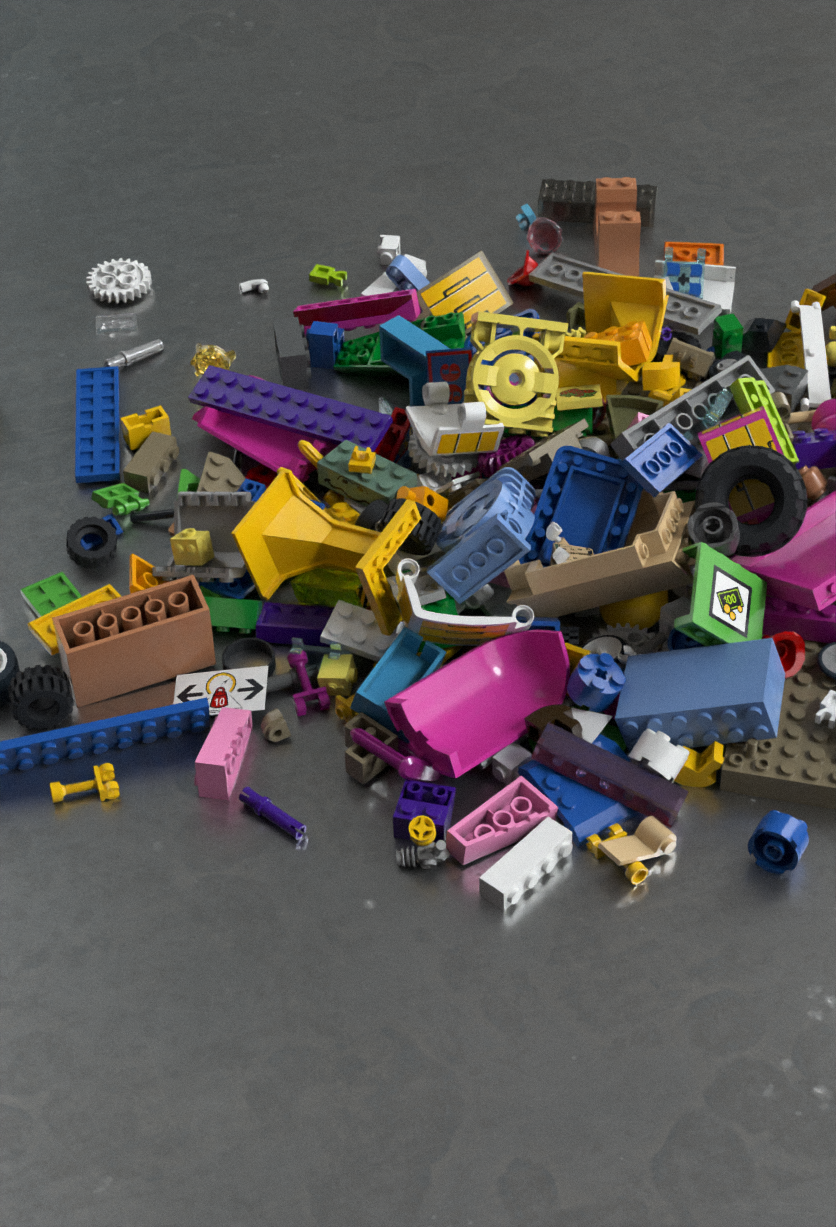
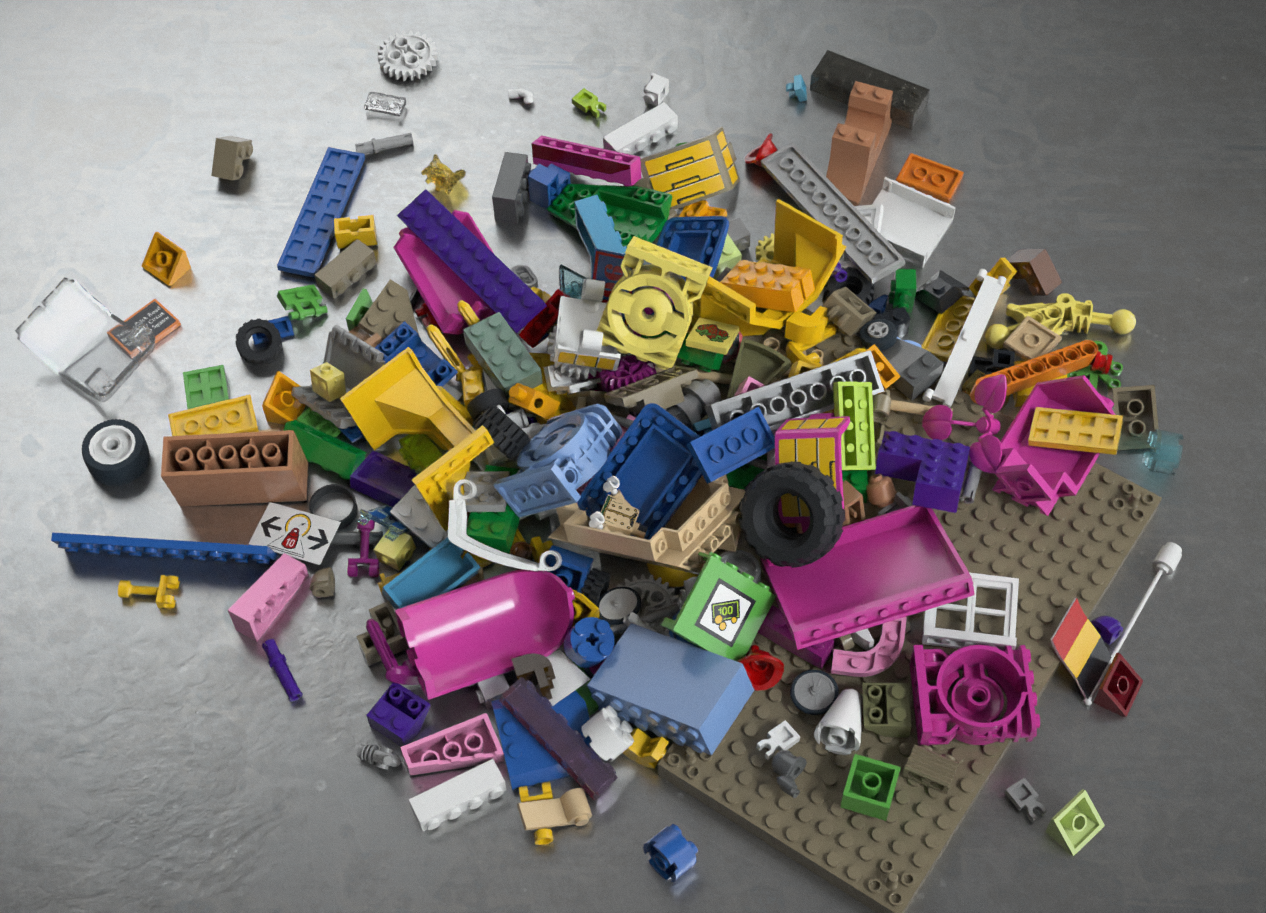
camera: 20 degrees right, 15 degrees up
black tyre [8,665,74,730] -> none
black bar [130,509,174,523] -> none
yellow tile [348,446,376,474] -> none
medium blue beam [386,255,430,311] -> none
yellow wheel [409,815,436,846] -> none
clear light blue hair [527,217,564,255] -> none
clear light blue flag [663,247,706,299] -> none
flat silver brick [688,502,740,557] -> none
clear light blue beam [703,387,733,427] -> none

